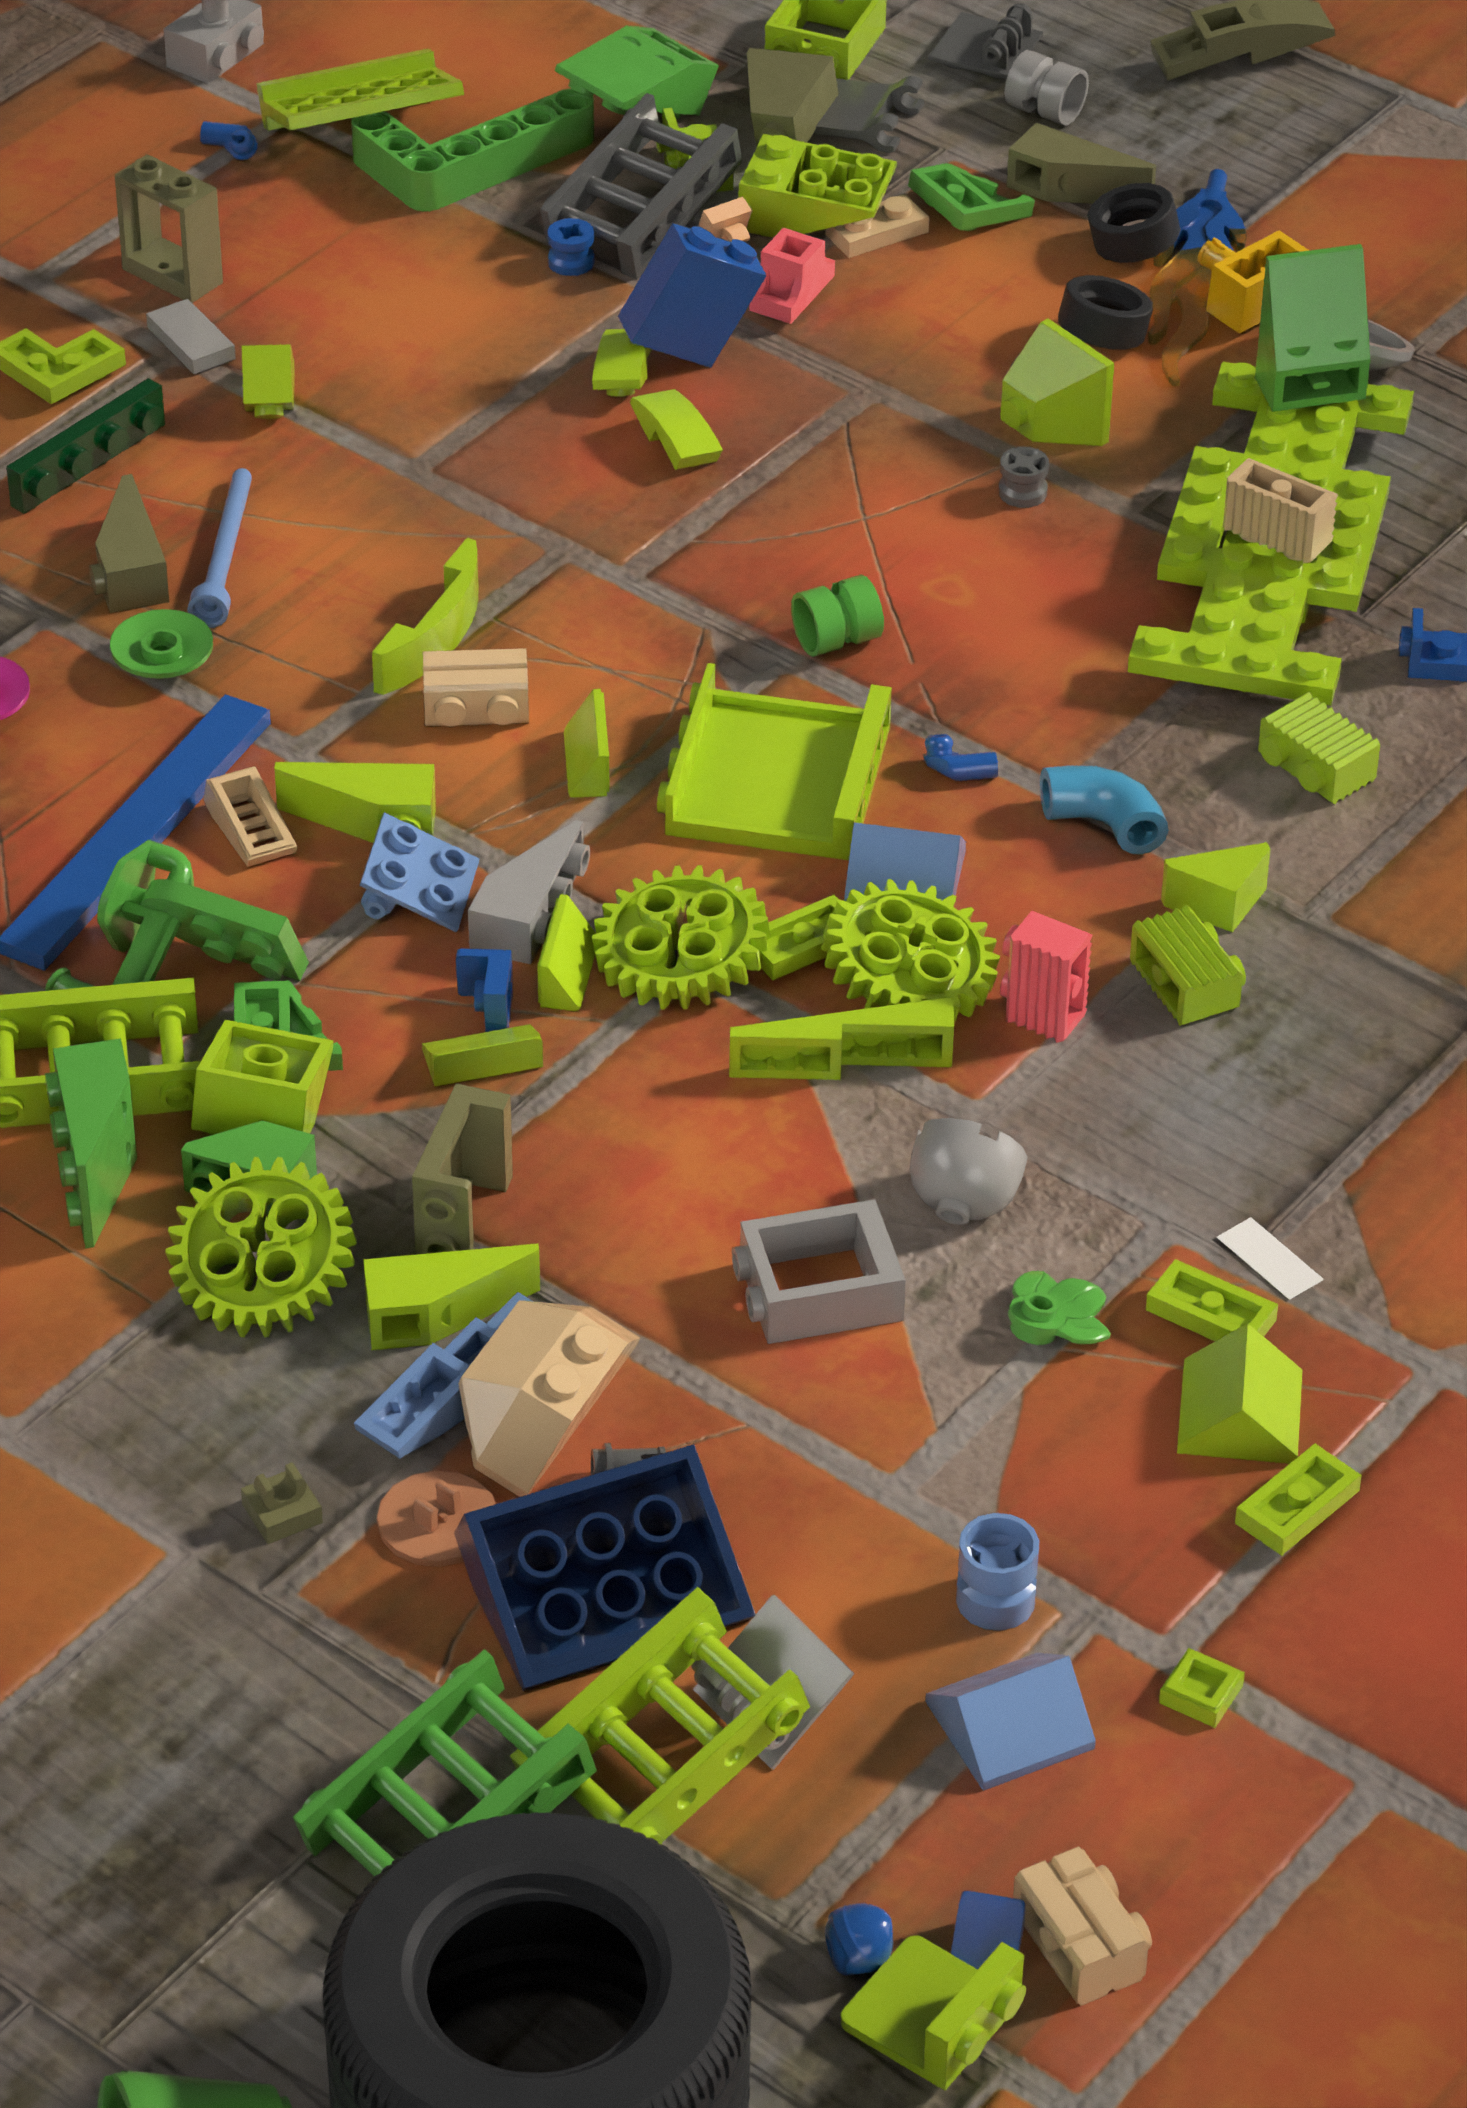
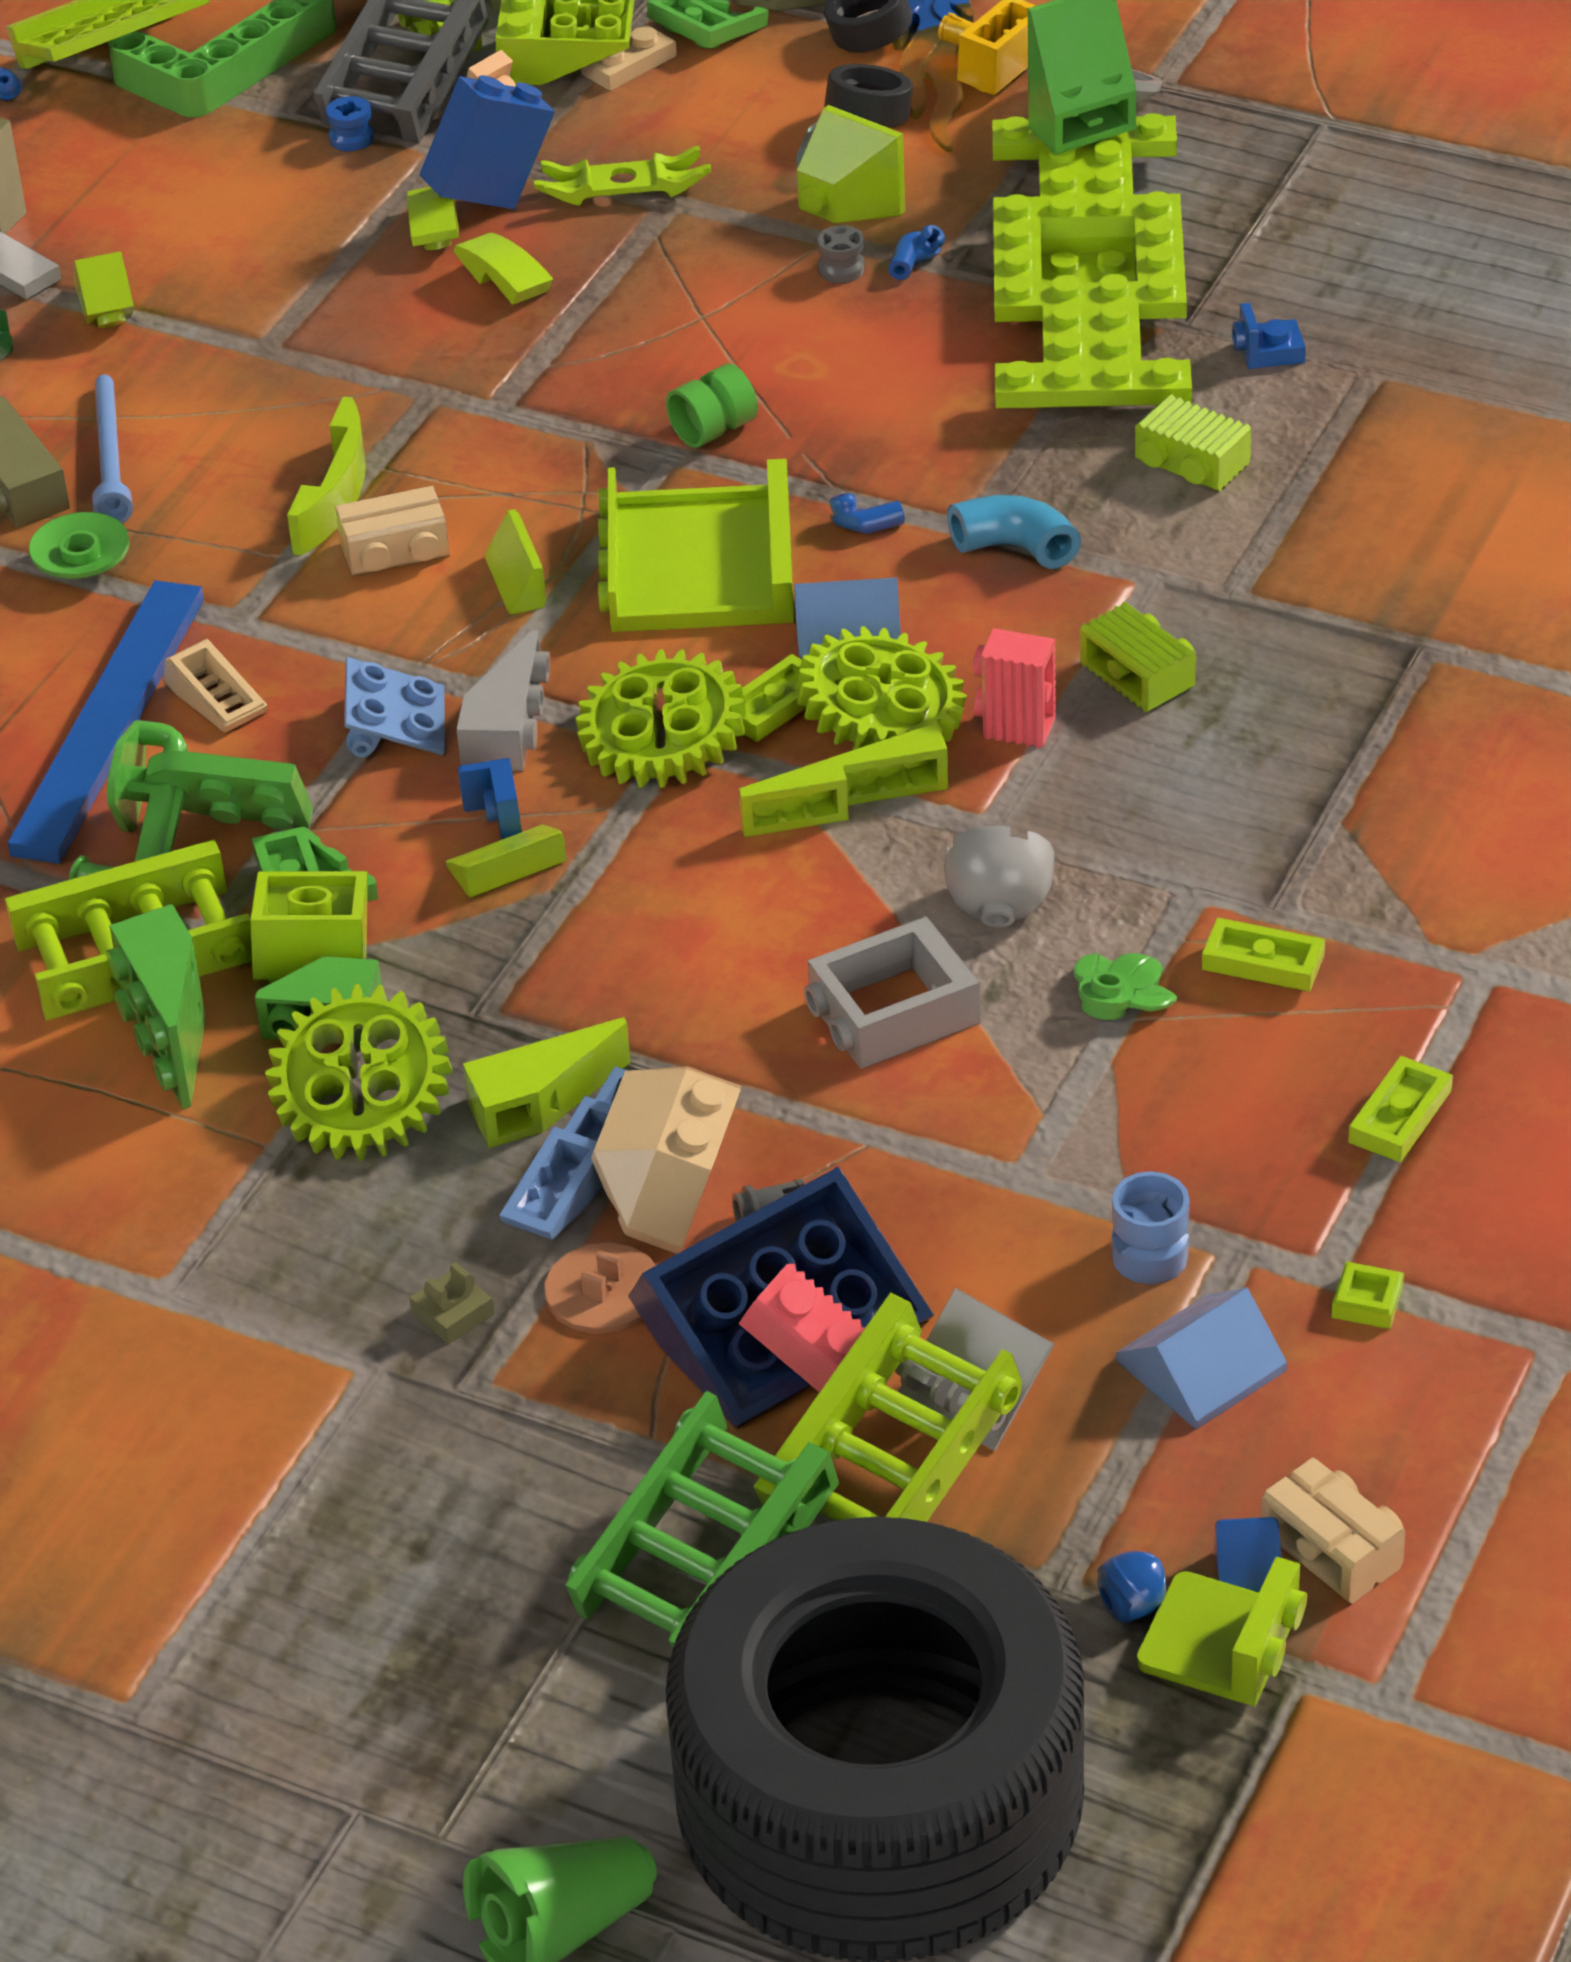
camera: 10 degrees left, 0 degrees up
lime slope [274,762,436,843] -> none
olive panel [412,1083,513,1254] -> none
lime slope [537,894,596,1011] -> none
coral brick [749,228,835,324] -> none
lime slope [1161,842,1270,932] -> none
lime slope [1177,1323,1302,1464] -> none
white sticker [1217,1217,1324,1300] -> none
tan brick [1223,458,1338,563] -> none
none -> lime piece [534,146,711,206]
none -> coral brick [738,1264,866,1393]
none -> blue arm [888,225,945,280]

